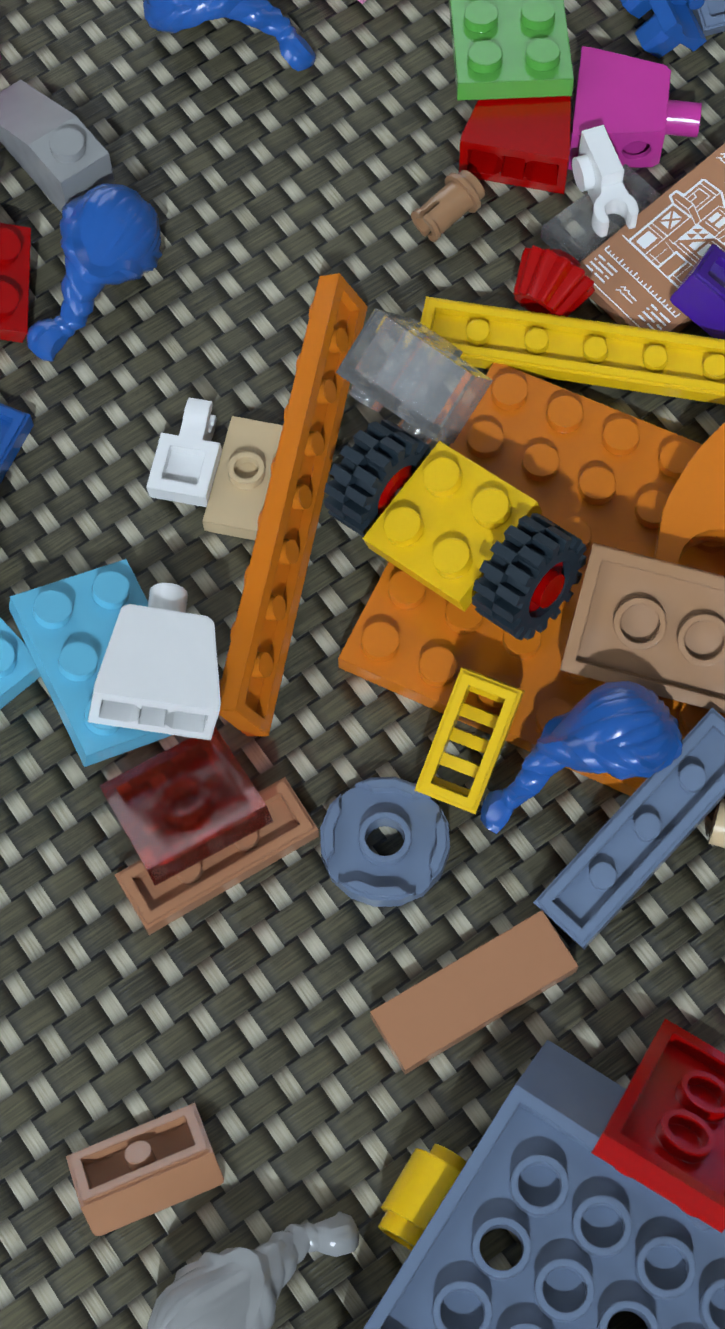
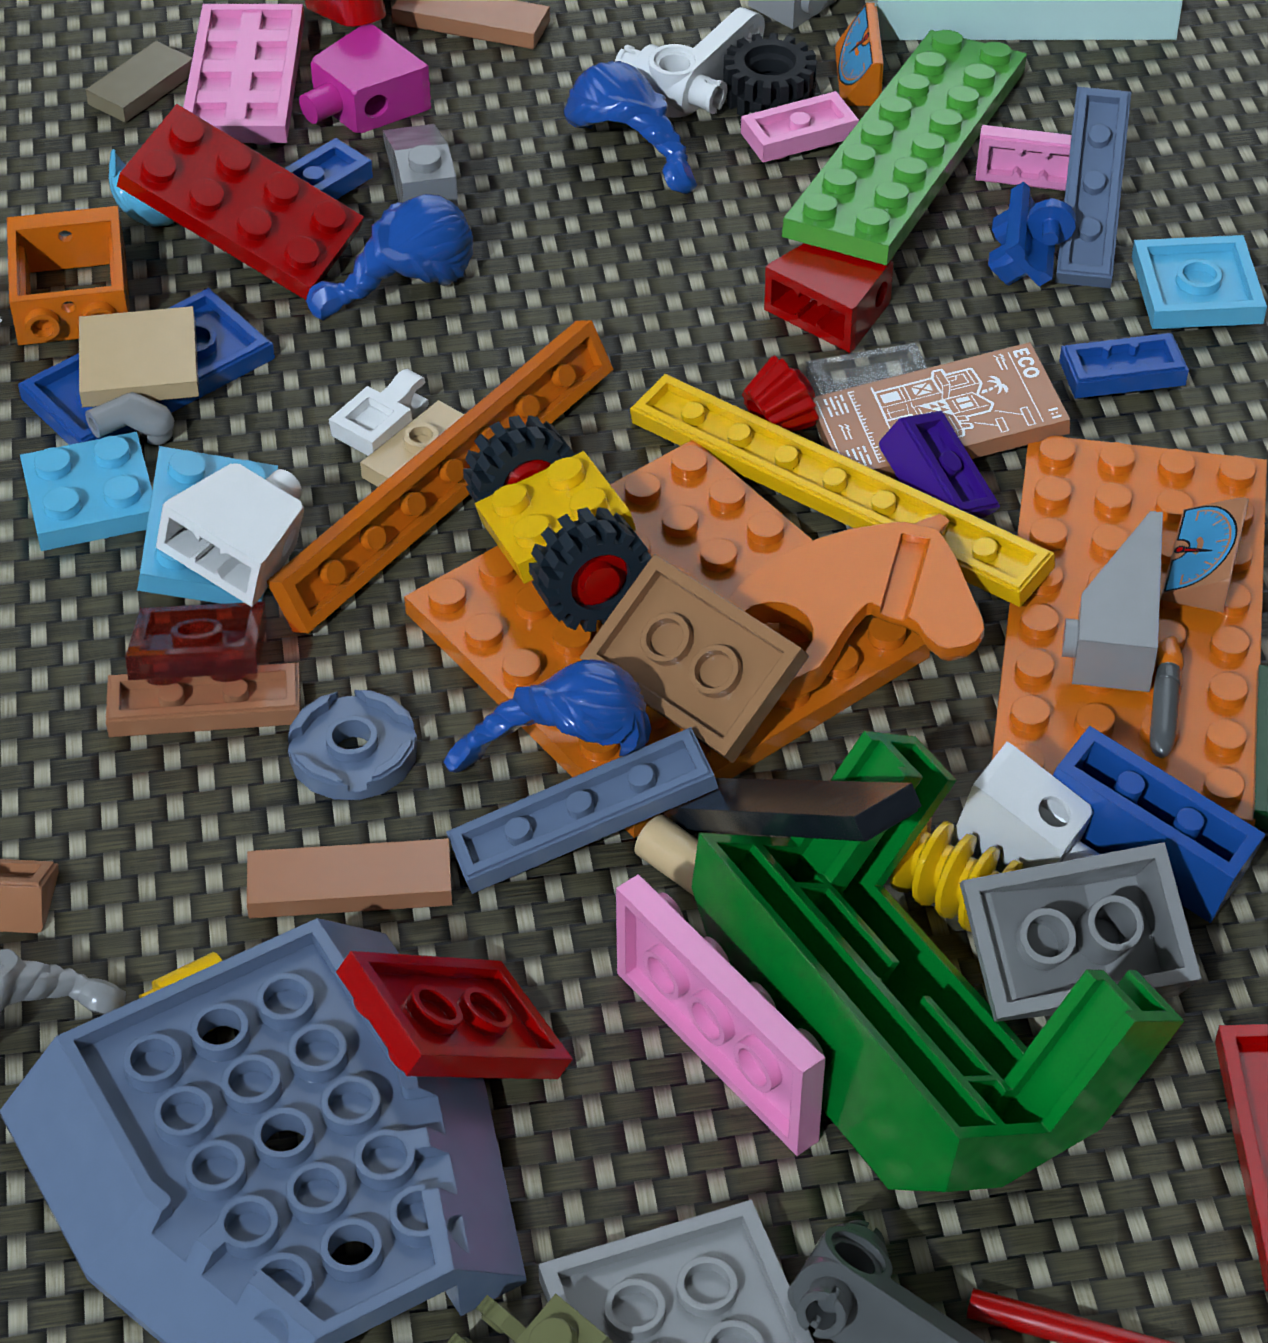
camera: 25 degrees right, 20 degrees down
clear brick [336,308,493,445] -> none
medium nougat pin [411,170,485,242] -> none
yellow slope [414,668,525,814] -> none
dark pink torso [568,46,702,170] -> none
white plate [572,125,639,237] -> none

